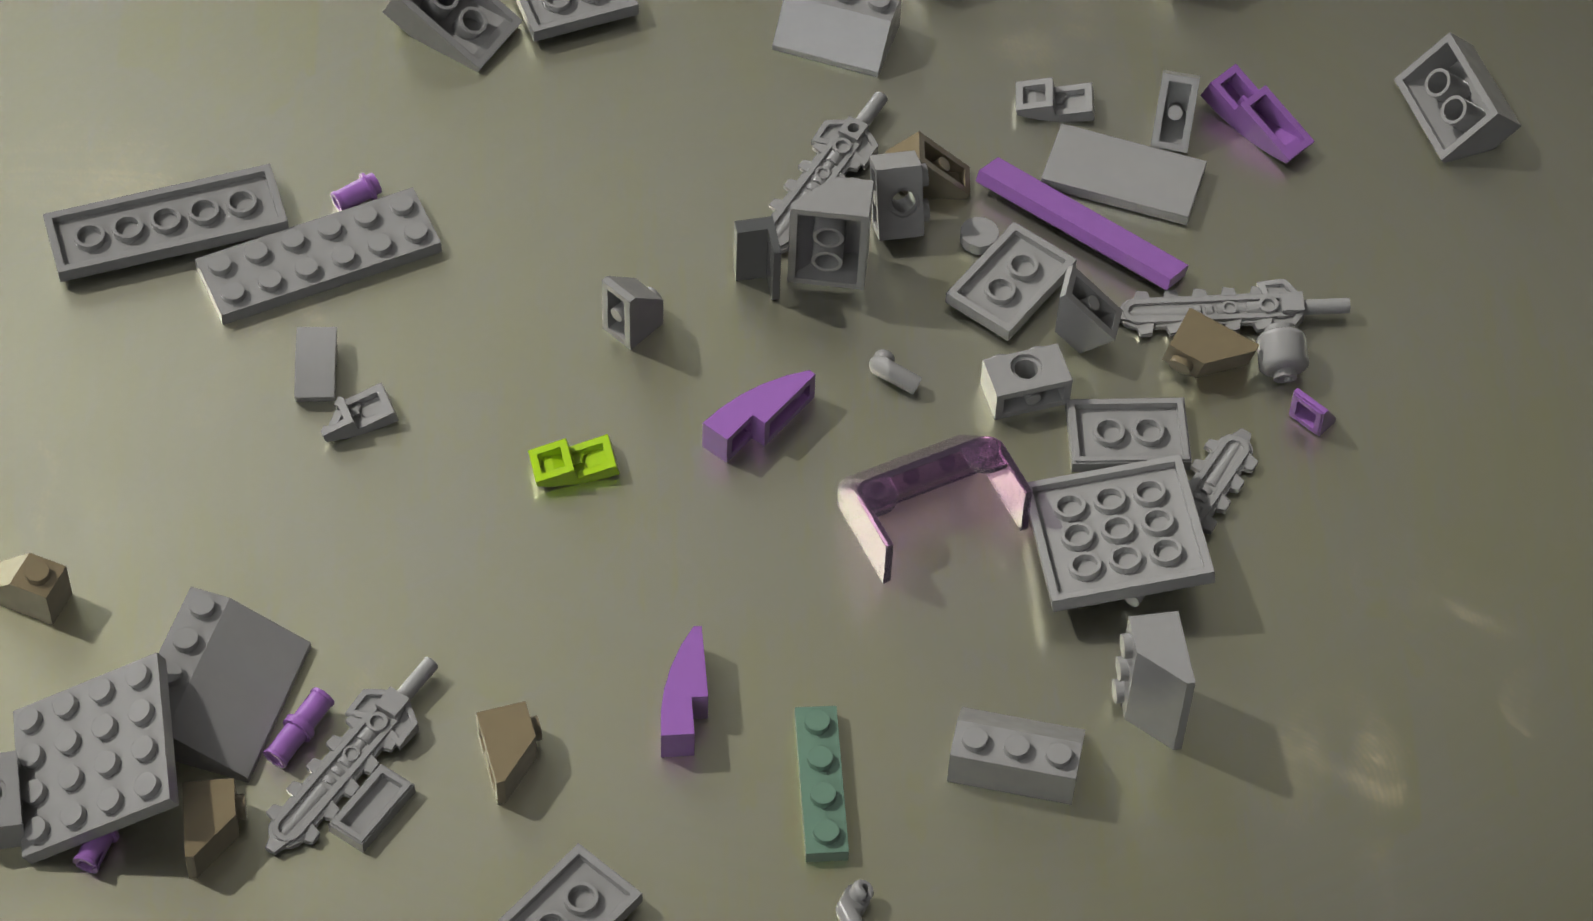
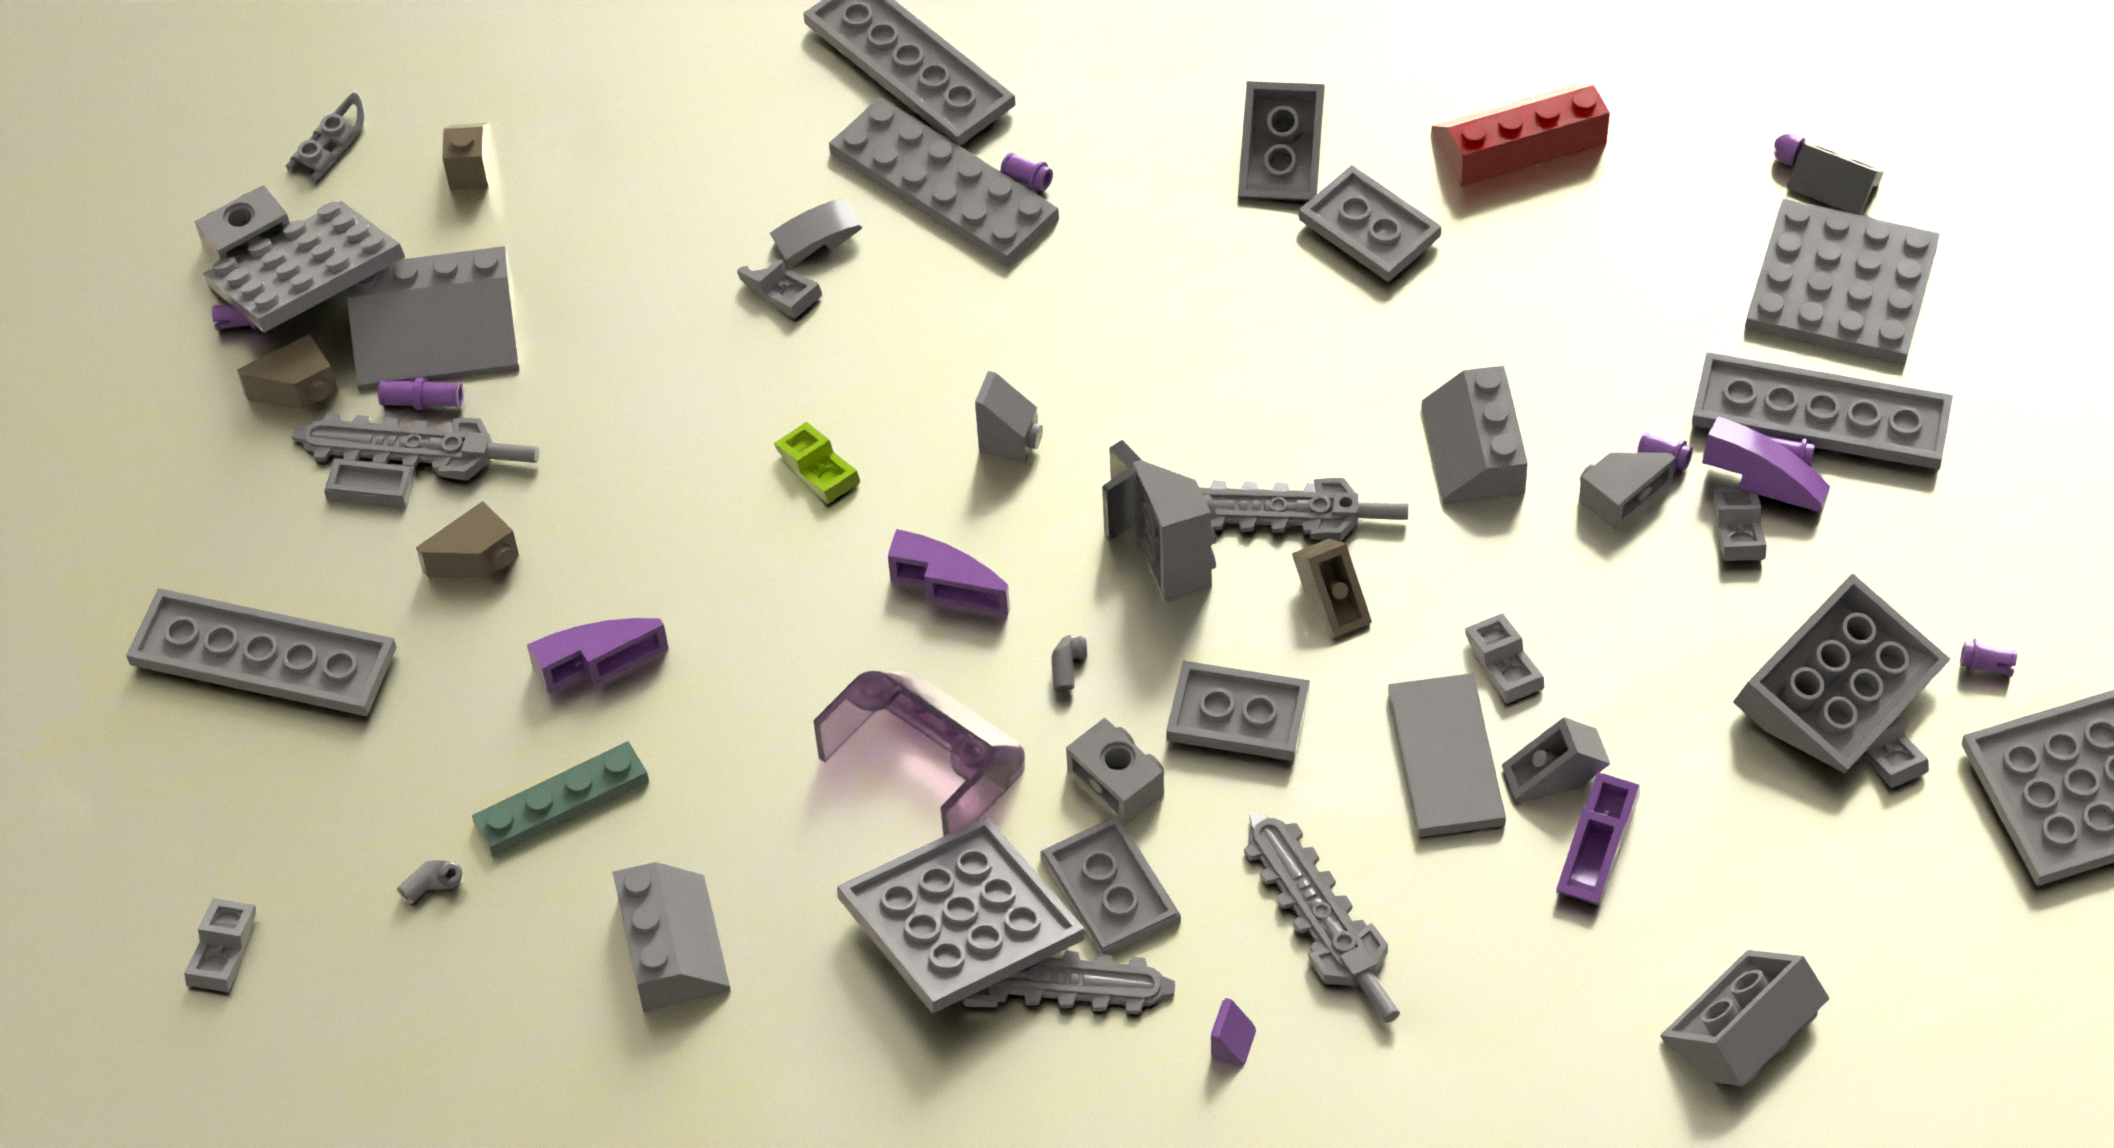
camera: 70 degrees right, 0 degrees up
light grey brick [869,150,930,241] -> none
light grey tile [960,217,999,255] -> none
medium lavender tile [976,157,1189,290] -> none
light grey slope [1055,265,1123,354] -> none
light grey slope [1112,611,1196,750] -> none
dark tan slope [1162,308,1259,378] -> none
light grey head [1256,322,1309,383] -> none

